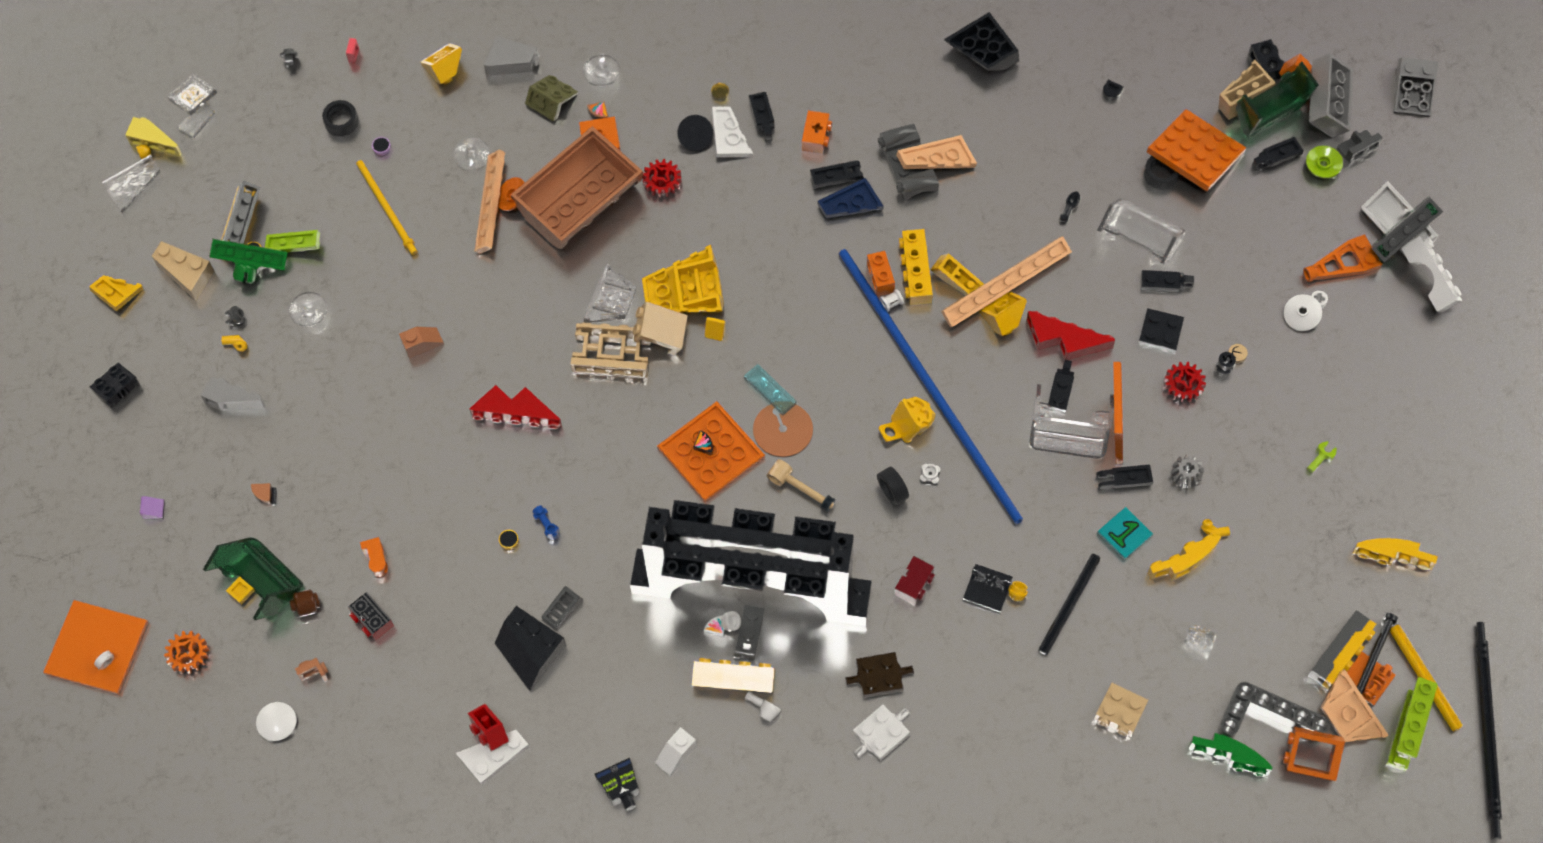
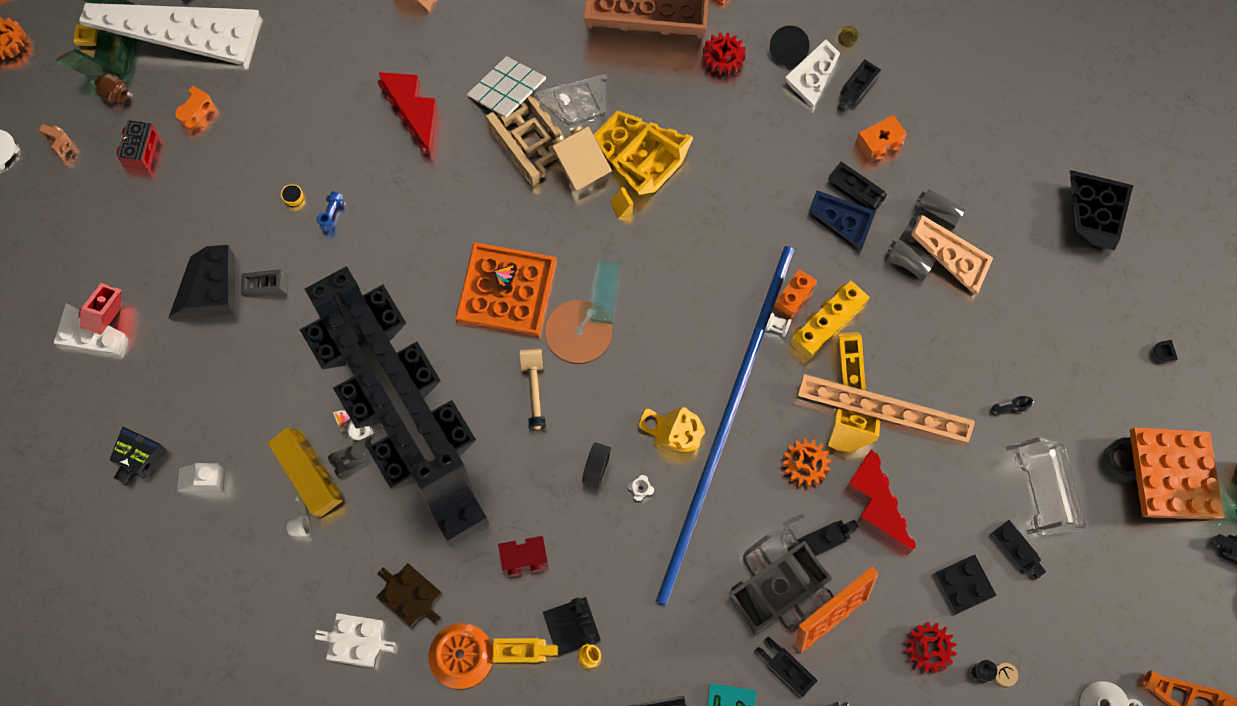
camera: 45 degrees right, 5 degrees up
none -> white wing [79,3,259,65]
none -> orange piece [428,623,493,689]
none -> white piece [467,56,546,118]
none -> yellow hinge [492,638,558,663]
none -> dark grey piece [729,540,832,633]
none -> orange gear [782,438,831,488]

